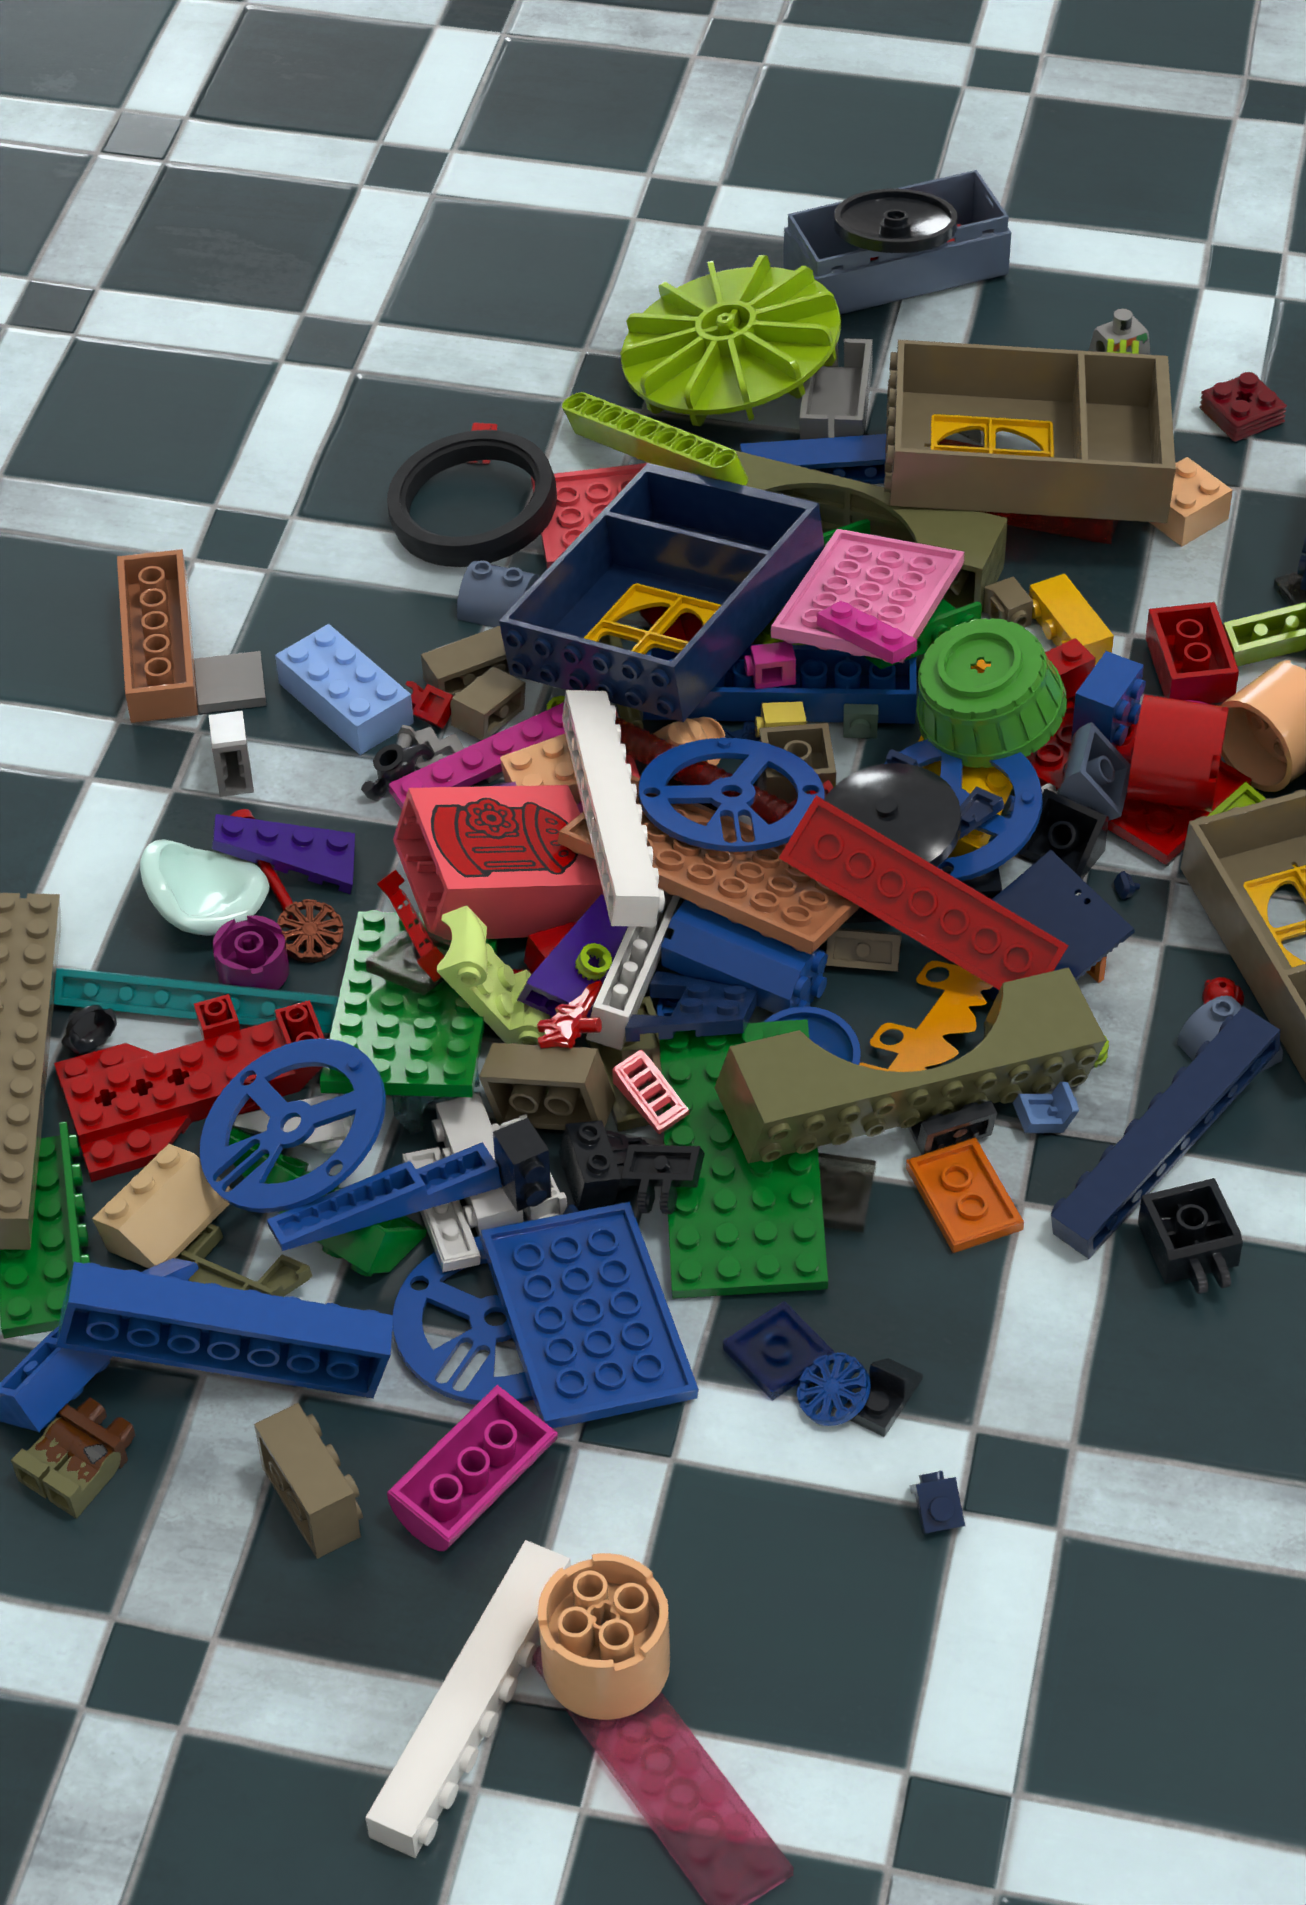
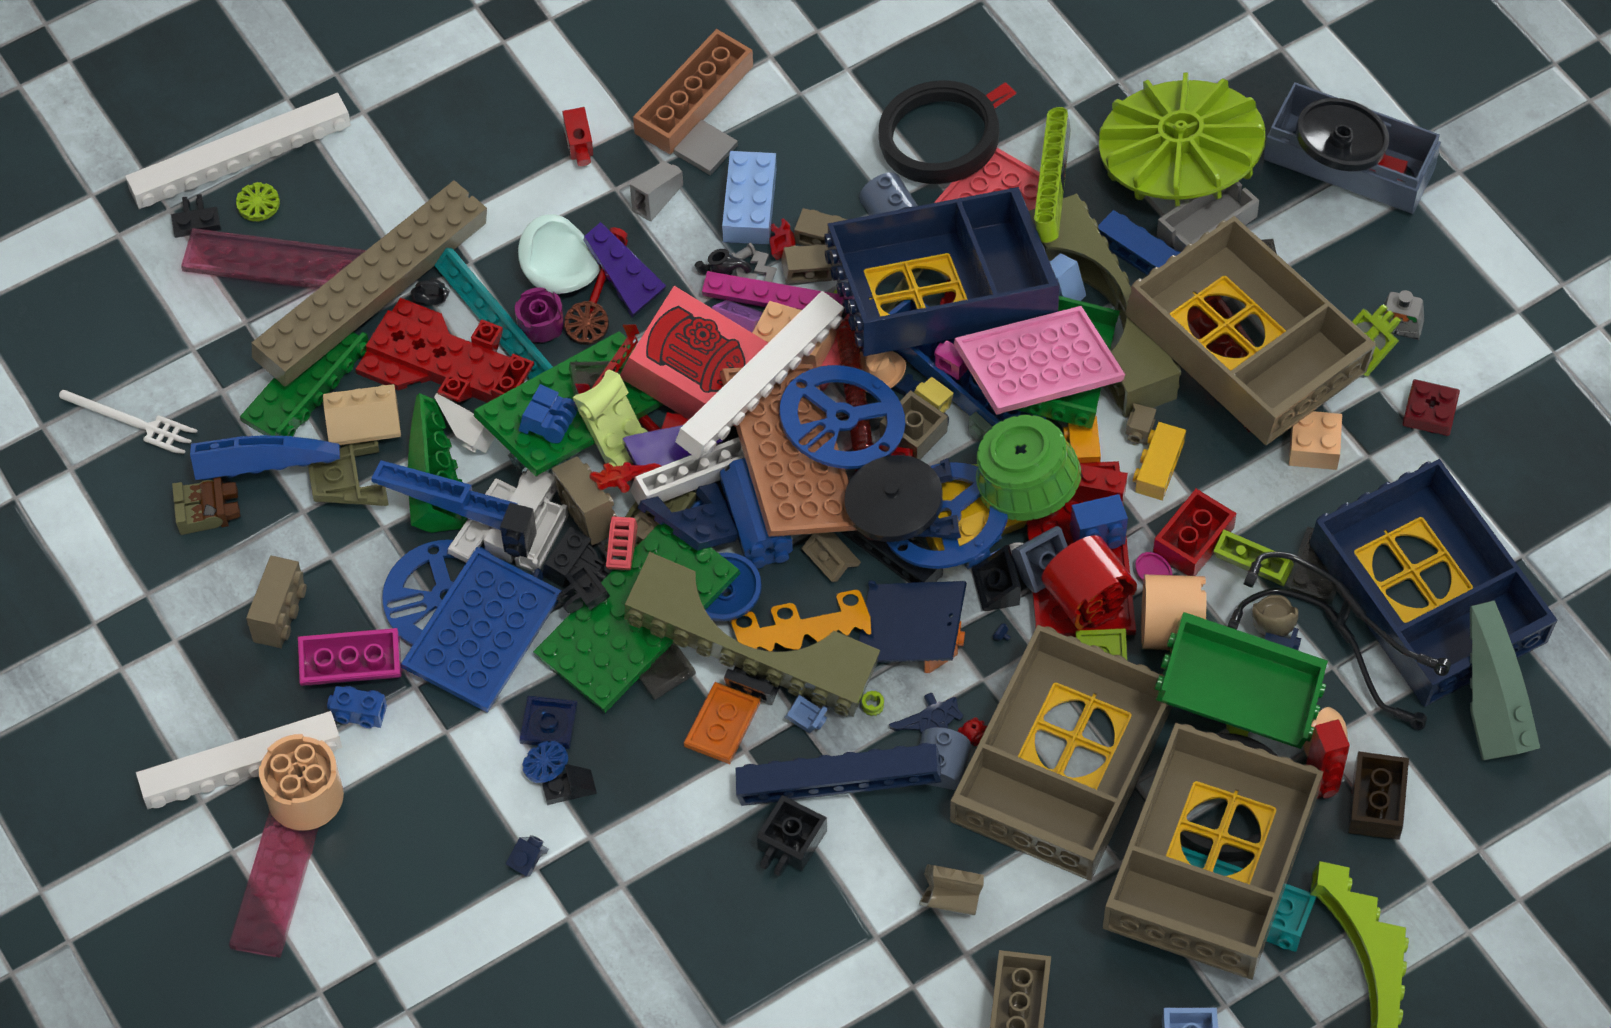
camera: 45 degrees right, 10 degrees up
blue brick [56,1262,393,1399] -> none
blue piece [200,1038,386,1213] -> none
lime bush [575,943,612,981] -> none
red plate [779,795,1069,990] -> none
dark pink plate [817,601,917,664] -> none
none -> blue brick [327,686,387,728]
none -> blue legs [519,384,578,443]
none -> red torso [562,107,593,166]
none -> dark blue piece [889,693,964,734]

